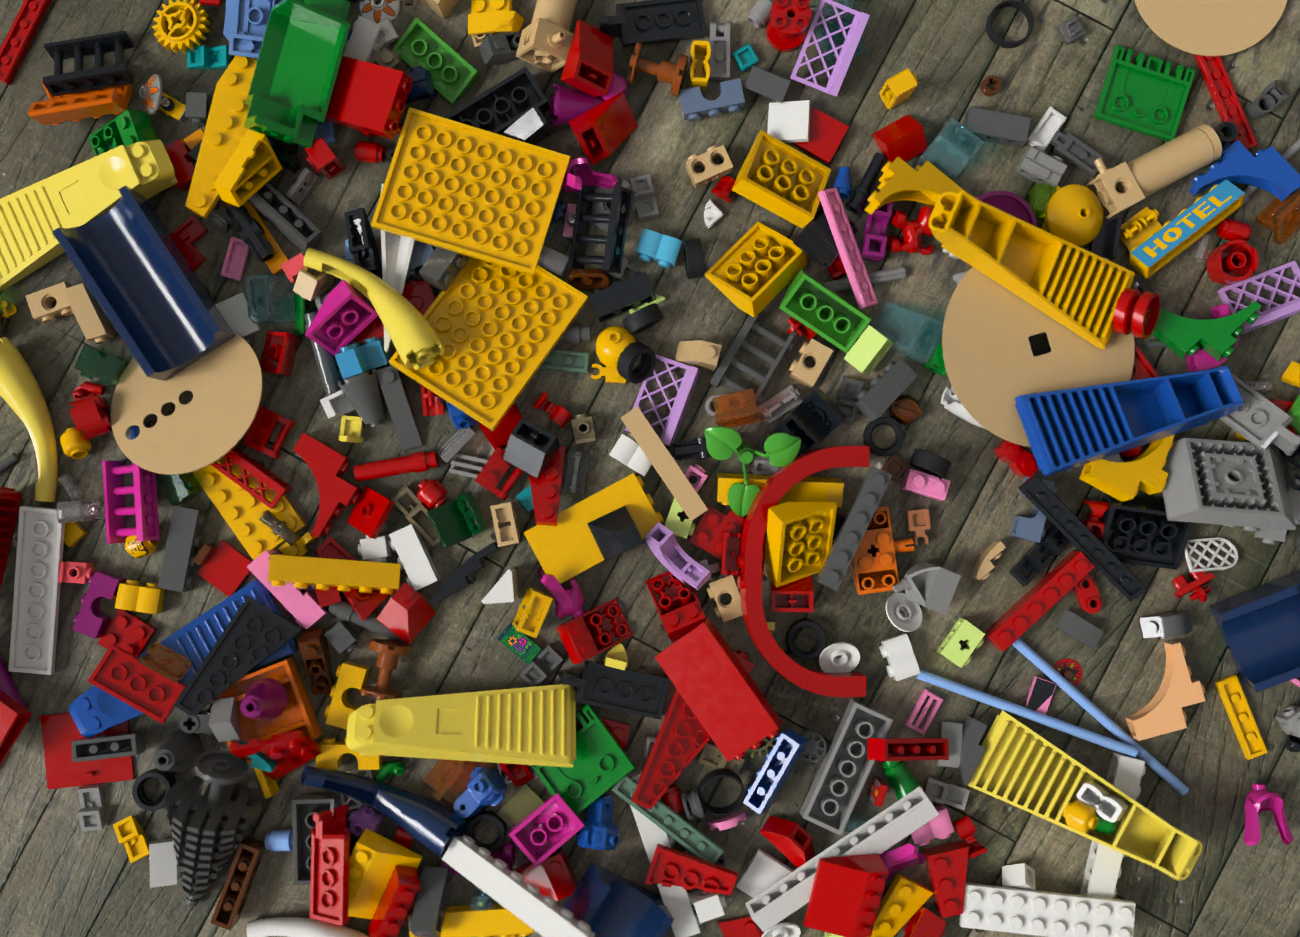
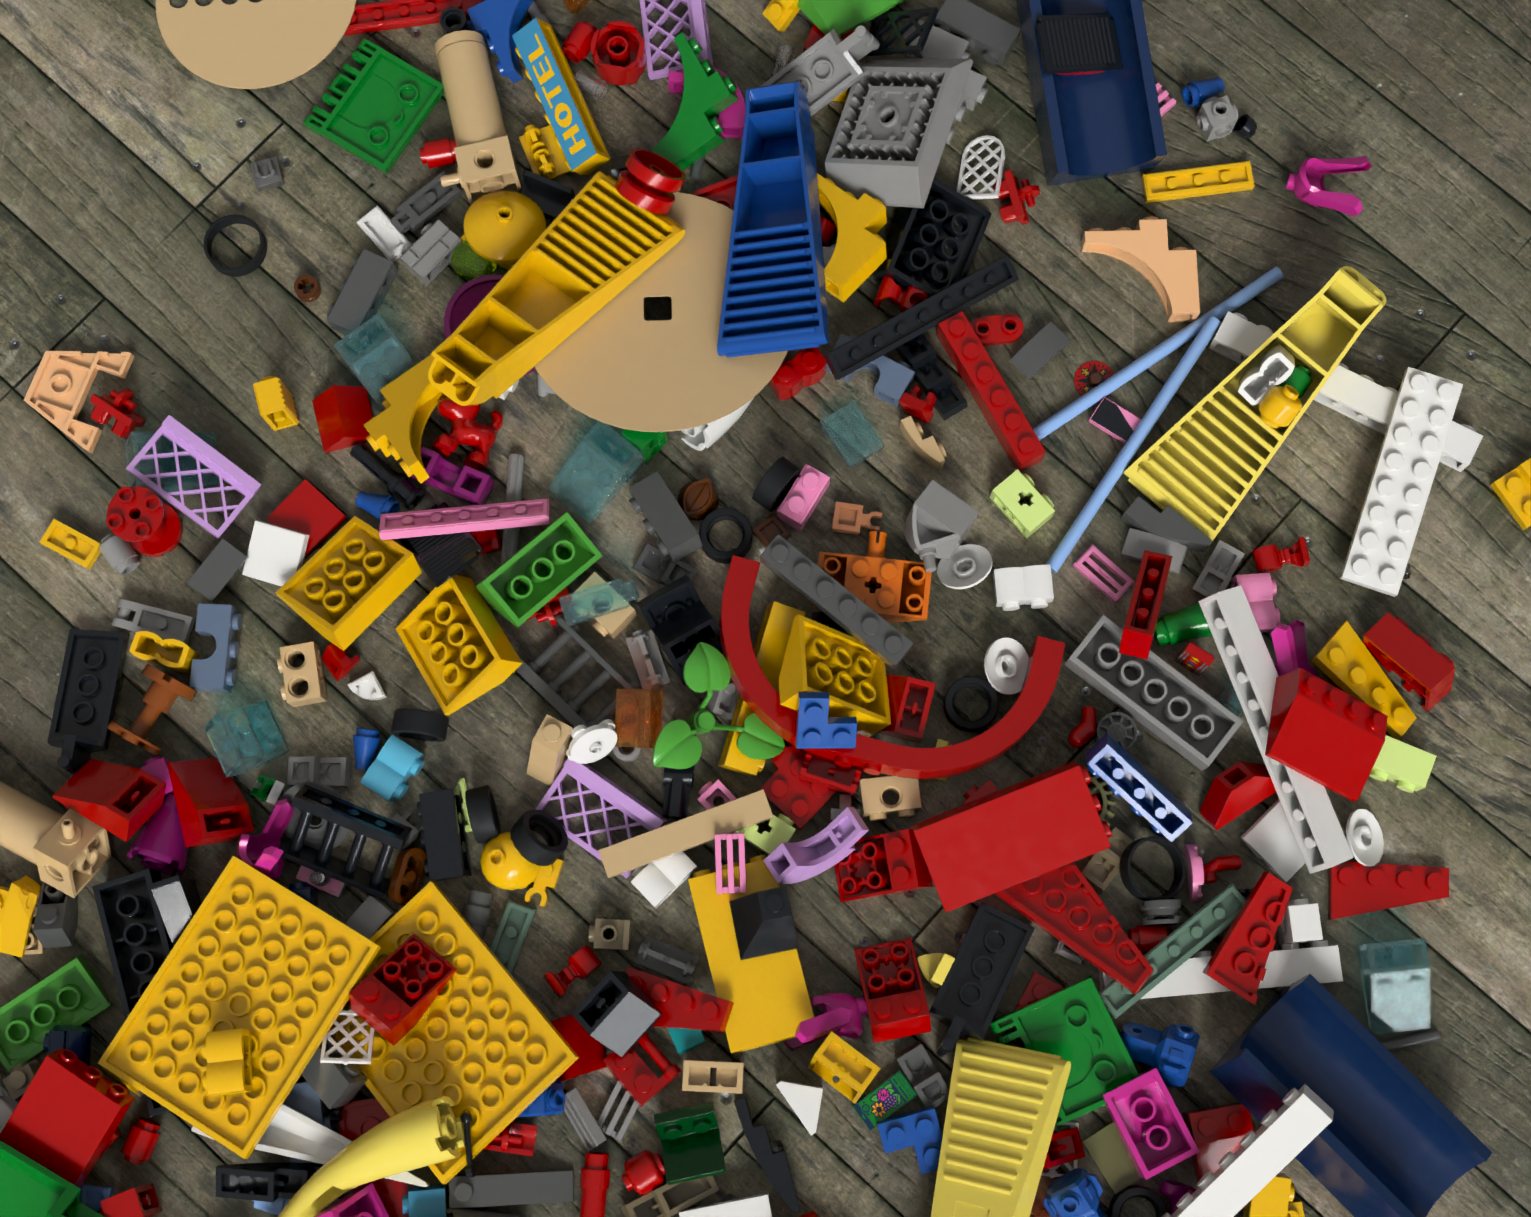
camera: 70 degrees left, 10 degrees down
teal tile [732,43,760,73] -> none
yellowish green brick [844,325,894,376] -> none
red wedge [922,840,969,918] -> none
white panel [1002,863,1036,890] -> none
dark grey brick [1140,610,1193,638] -> none
none -> yellow brick [202,1028,252,1096]
none -> clear light blue slope [204,700,290,778]
none -> piece [250,774,286,805]
none -> white window [320,1010,375,1065]
none -> red slope [349,934,456,1046]
none -> blue cone [353,728,381,770]
none -> red brick [419,137,457,169]
none -> black hinge [460,1112,475,1178]
none -> clear light blue hinge [559,579,639,626]
none -> white piece [566,719,617,764]
none -> bright pink tile [714,833,746,894]
none -> blue plate [795,692,857,749]
none -> clear light blue plate [819,401,884,469]
none -> blue plate [876,1106,942,1174]
none -> red tile [899,386,937,424]
none -> red arm [1068,706,1097,747]
none -> red arm [1203,855,1242,884]

